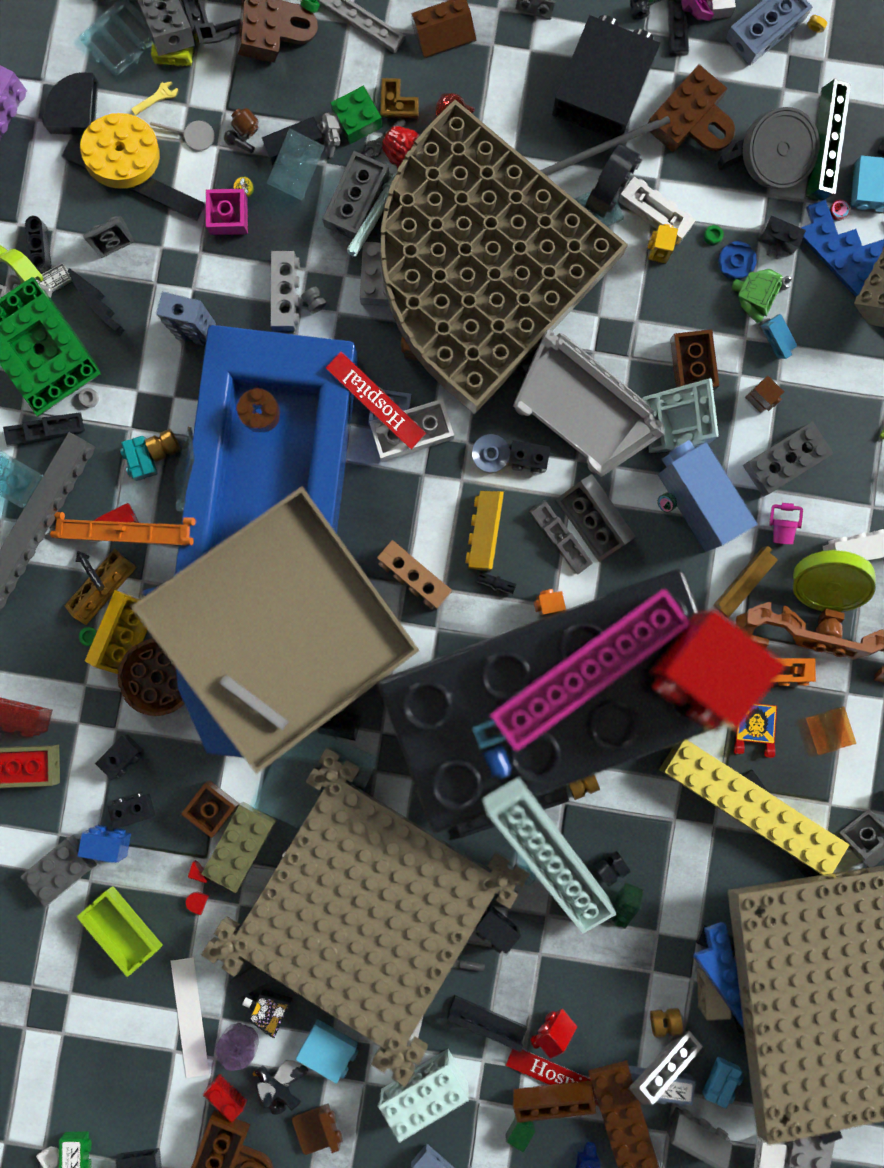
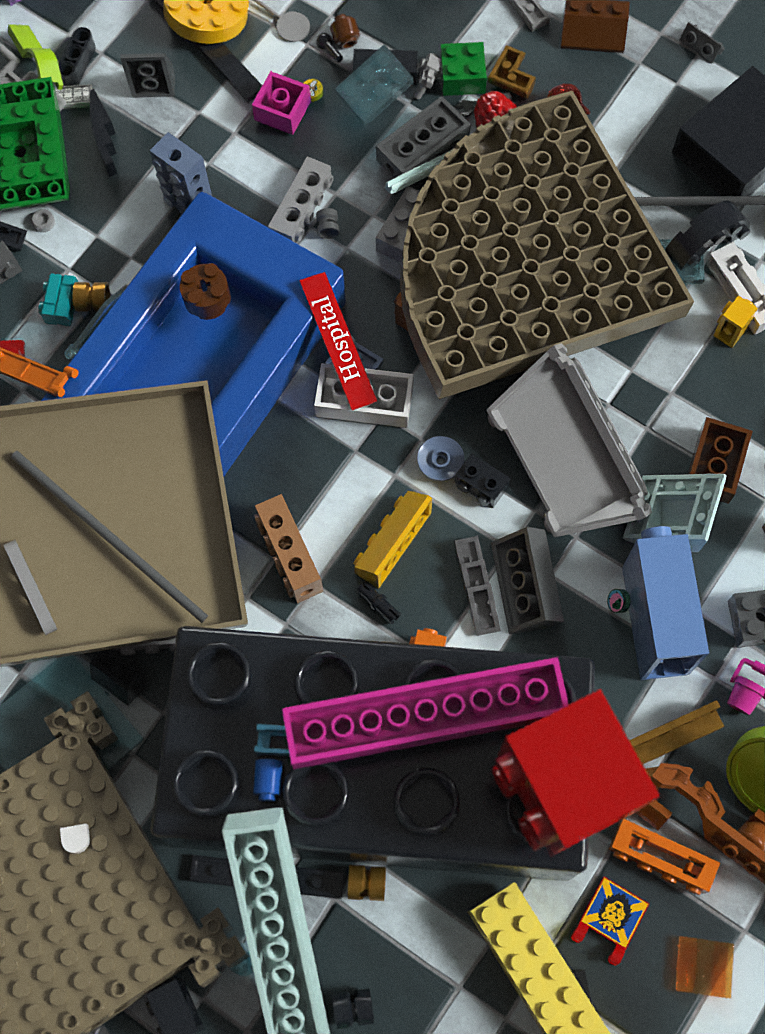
camera: 25 degrees right, 15 degrees down
none -> dark grey piece [11,451,208,623]
none -> white tile [60,824,90,854]

